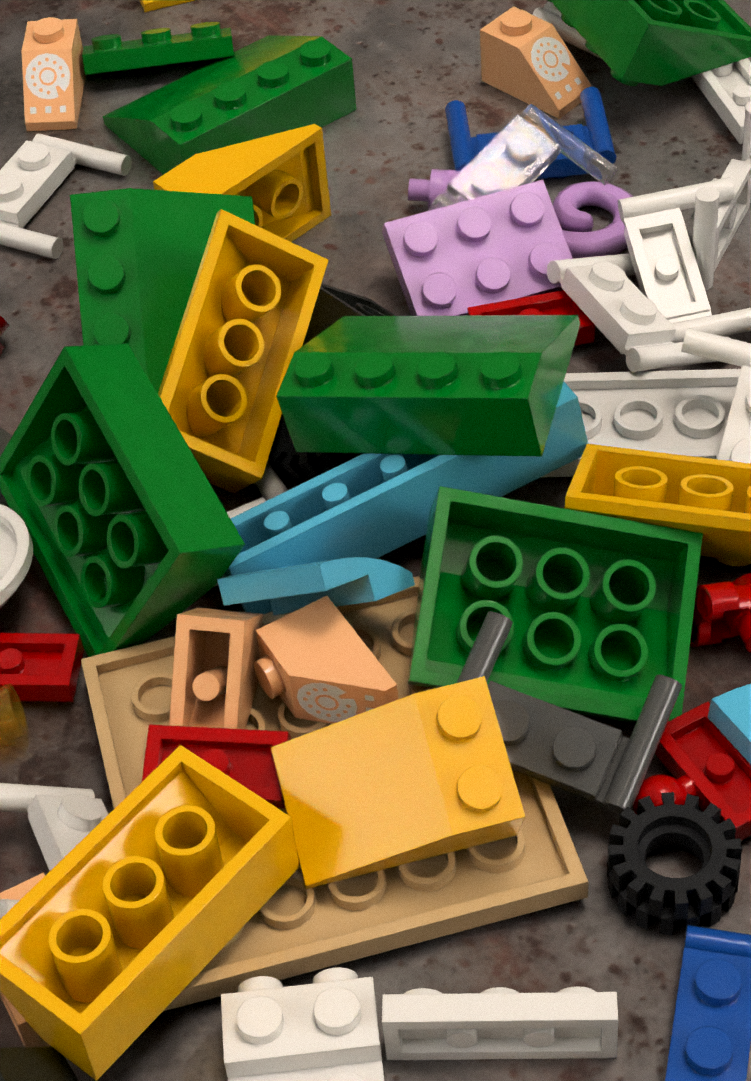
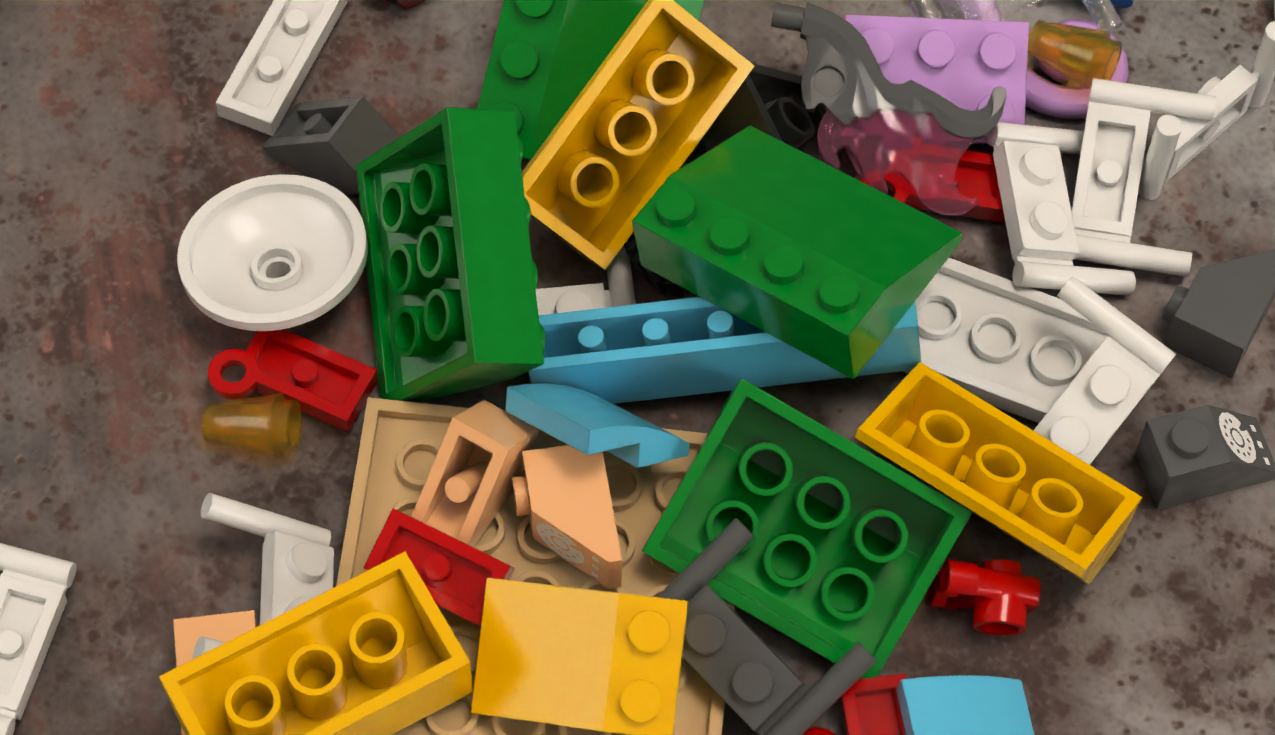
camera: 15 degrees right, 15 degrees up
none -> piece [771,2,1007,216]
none -> clear yellow cone [1028,20,1122,89]

